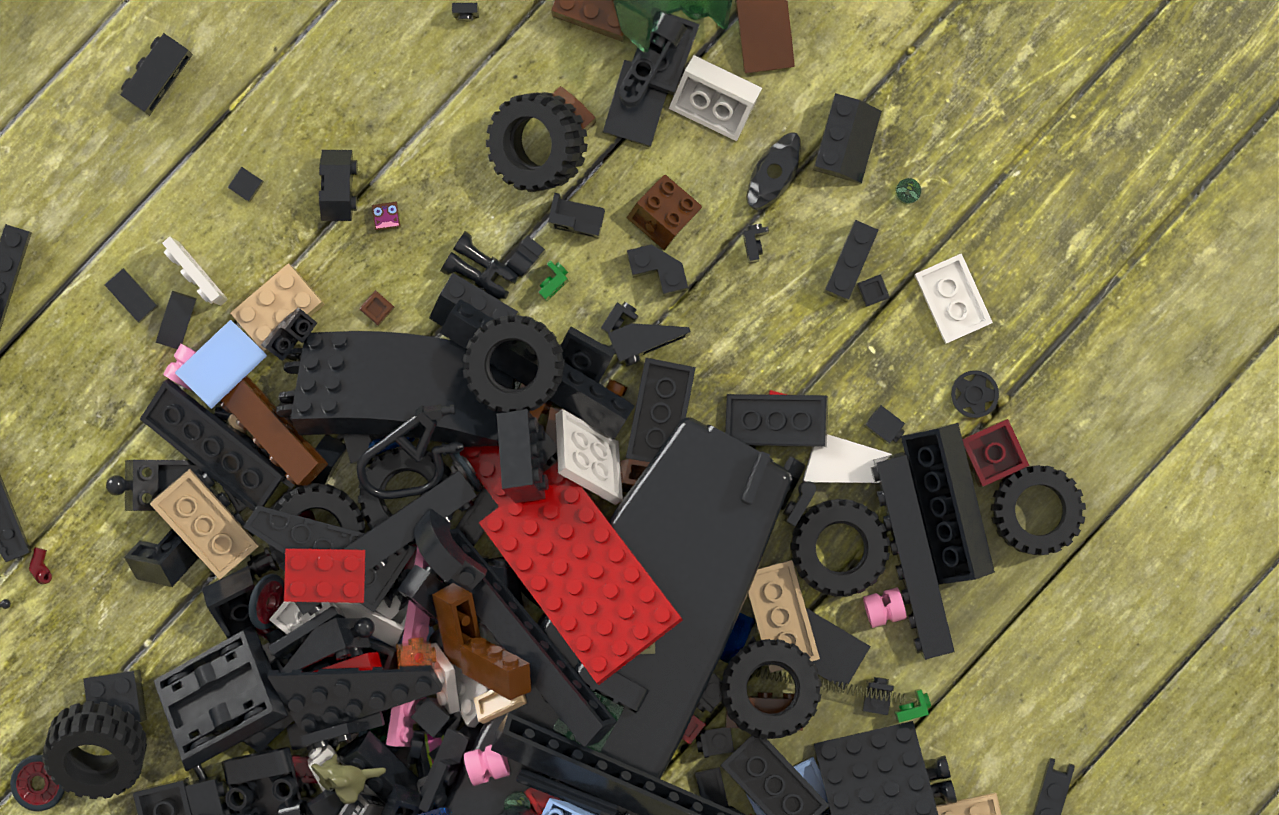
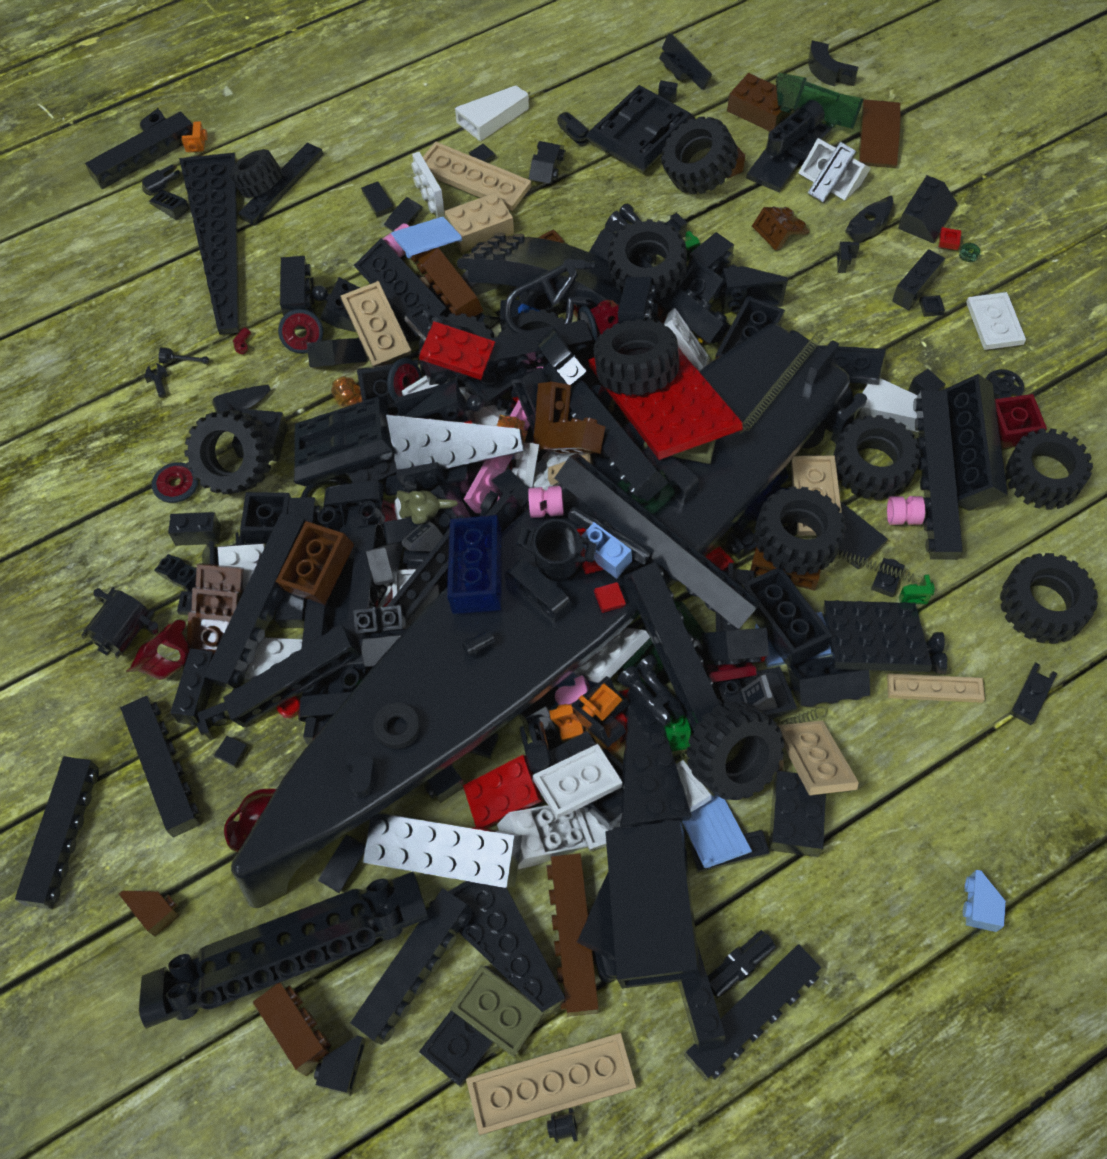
camera: 15 degrees right, 25 degrees down
black brick [120,33,193,116] -> none
black slope [261,308,317,361] -> none
tile [372,201,401,231] -> none
black panel [548,192,605,238] -> none
black brick [627,244,688,296] -> none
none -> black piece [212,384,271,412]
none -> dark red wheel [278,309,323,354]
none -> black brick [280,256,315,330]
none -> clear orange head [331,376,361,407]
none -> tan plate [423,141,532,211]
none -> white slope [455,85,529,142]
none -> black arm [557,112,589,146]
none -> black piece [585,85,696,174]
none -> dark red brick [590,300,619,334]
none -> black tyre [593,319,680,396]
none -> black brick [688,232,734,274]
none -> olive piece [739,329,828,434]
none -> tile [807,142,857,203]
none -> red plate [938,227,961,250]
none -> black tyre [1000,553,1098,644]

